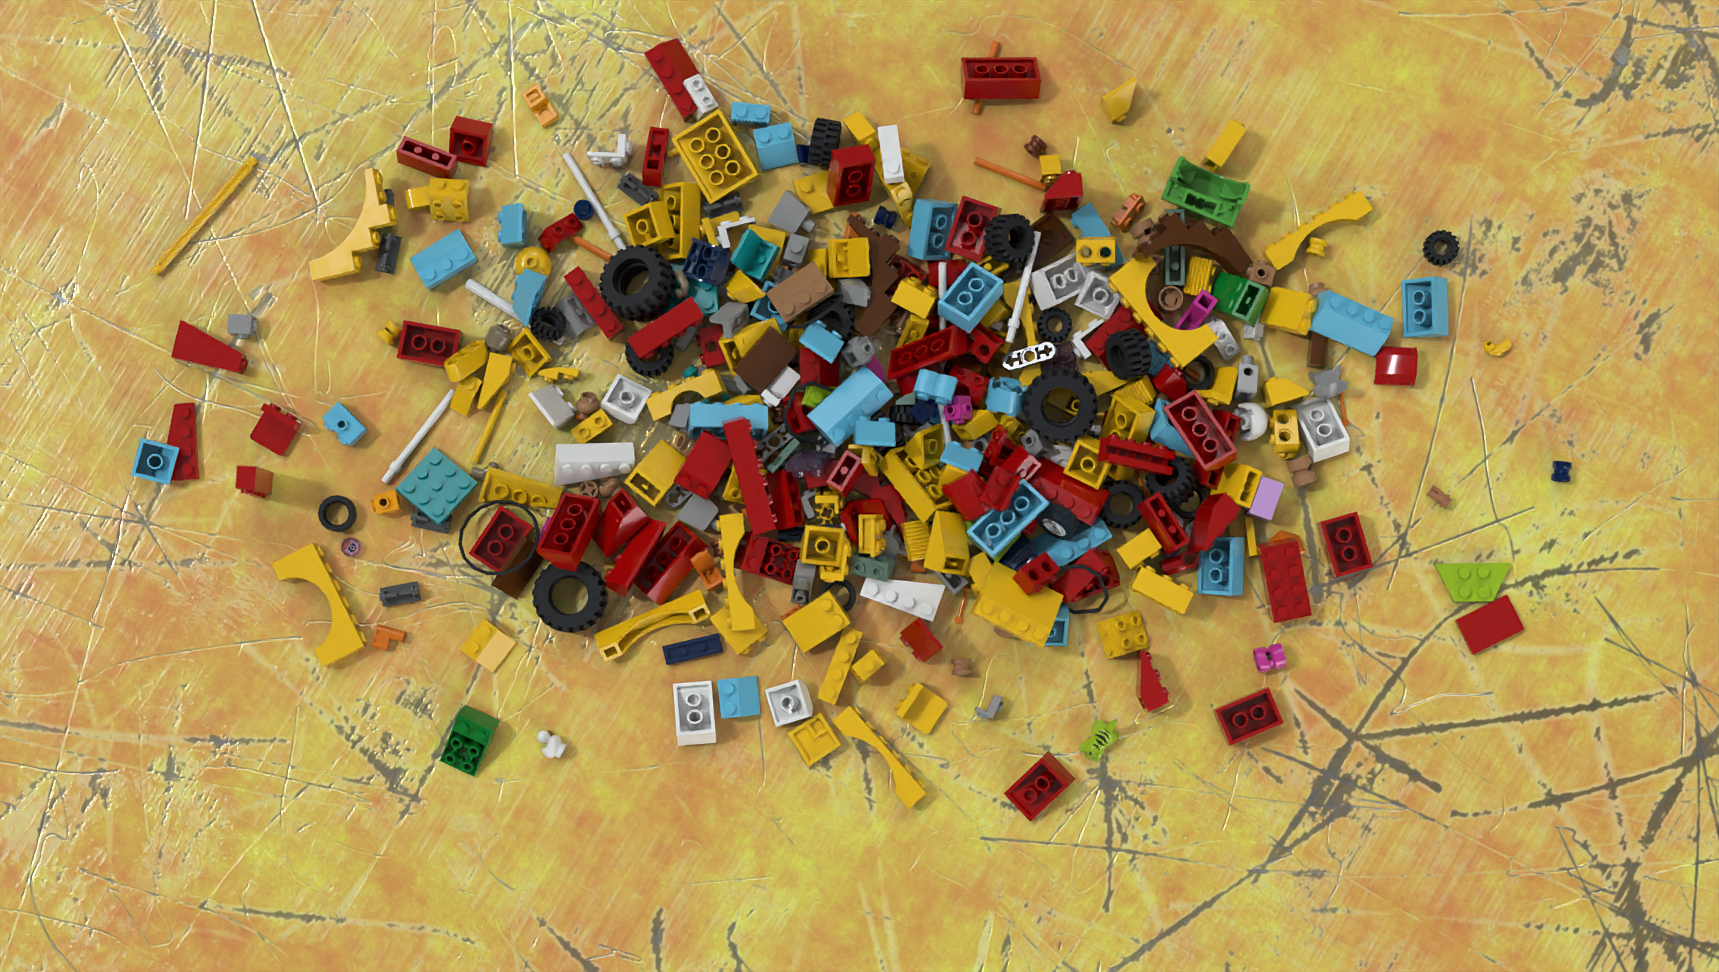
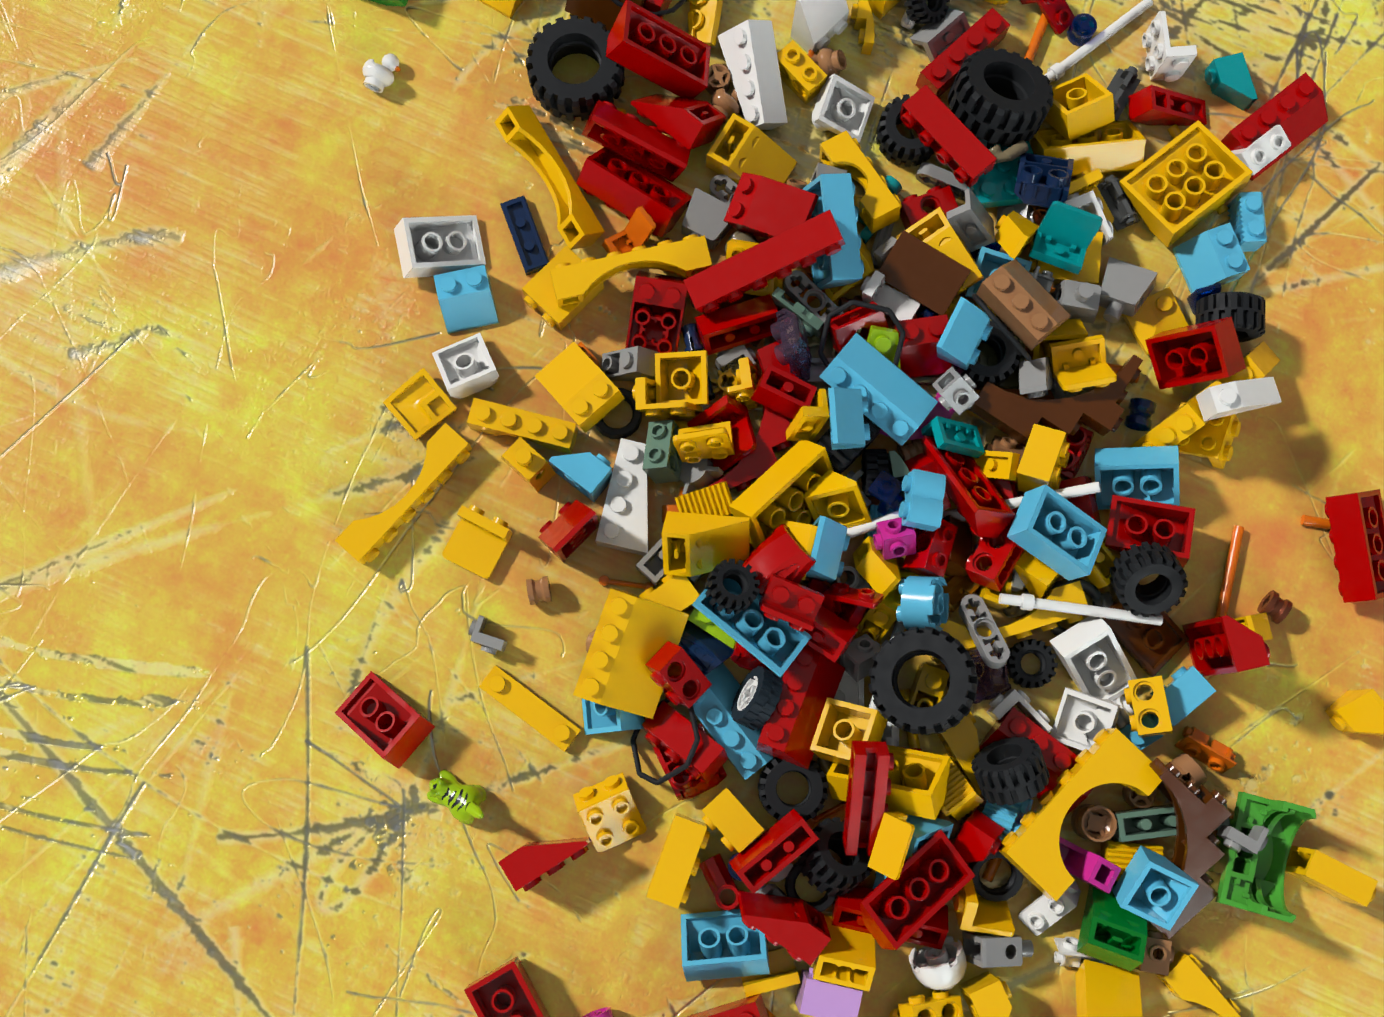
camera: 80 degrees right, 5 degrees down
none -> yellow plate [479,665,581,752]
none -> medium azure slope [549,452,612,502]
none -> black tyre [705,559,760,614]
none -> yellow panel [868,811,915,880]
none -> teal bracket [921,416,985,458]
none -> medium azure slope [1112,845,1199,931]
none -> teal slope [1205,52,1258,110]
none -> light grey bracket [1216,825,1269,854]

